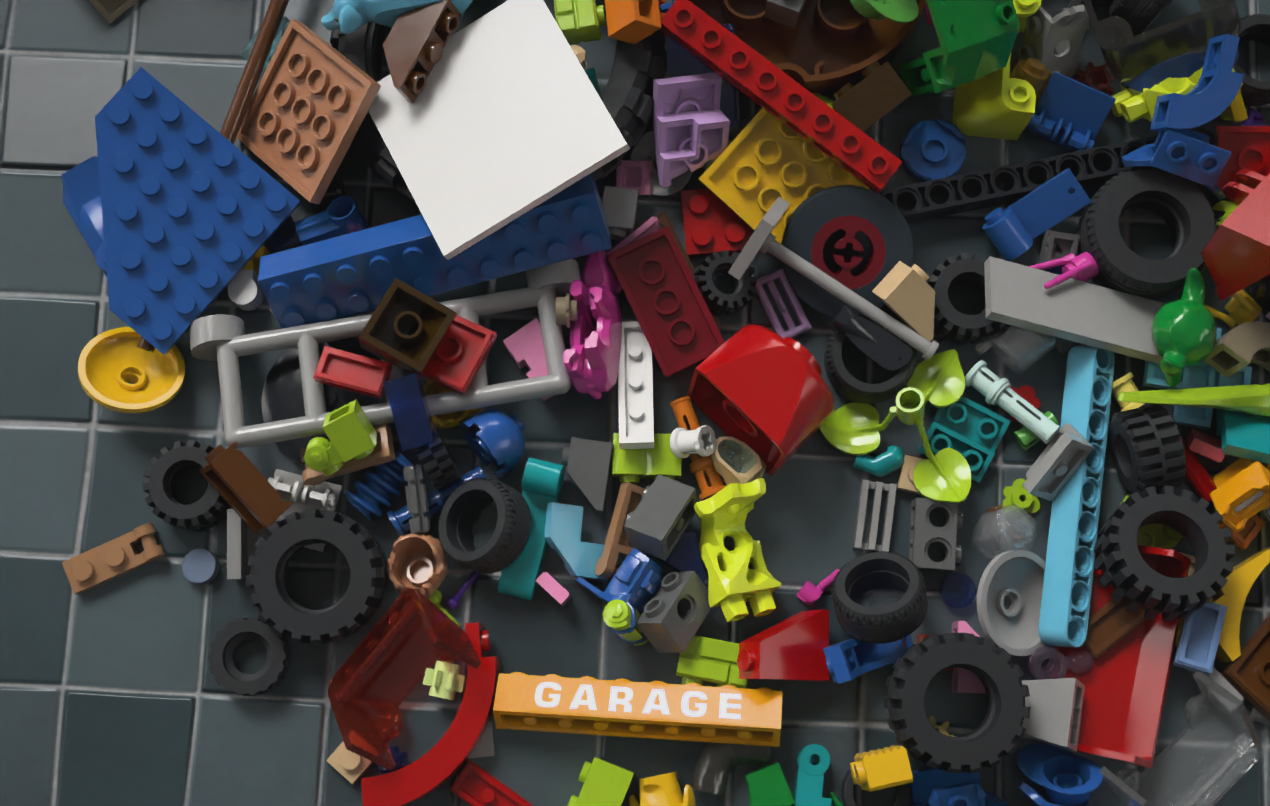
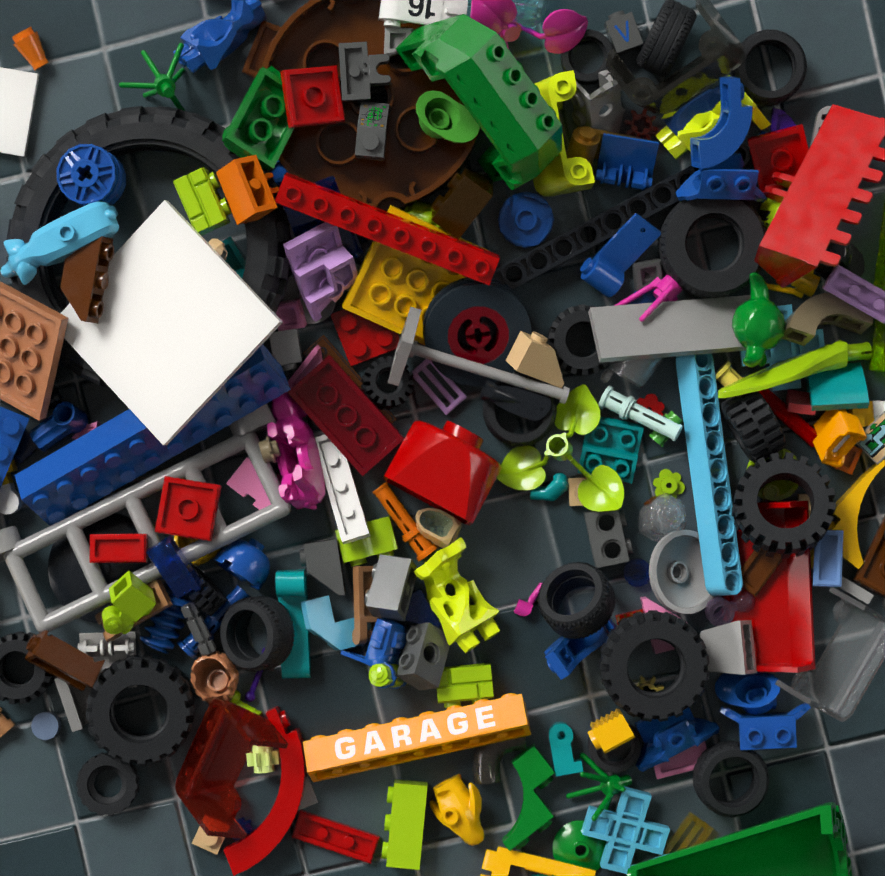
camera: 15 degrees left, 10 degrees up
dark brown slope [359,278,457,374] -> none
bright pink tile [535,572,571,607] -> none
white bush [670,425,716,459] -> none
red slope [737,609,829,681] -> none
light grey tile [853,479,897,552] -> none
light grey panel [1022,423,1094,501] -> none

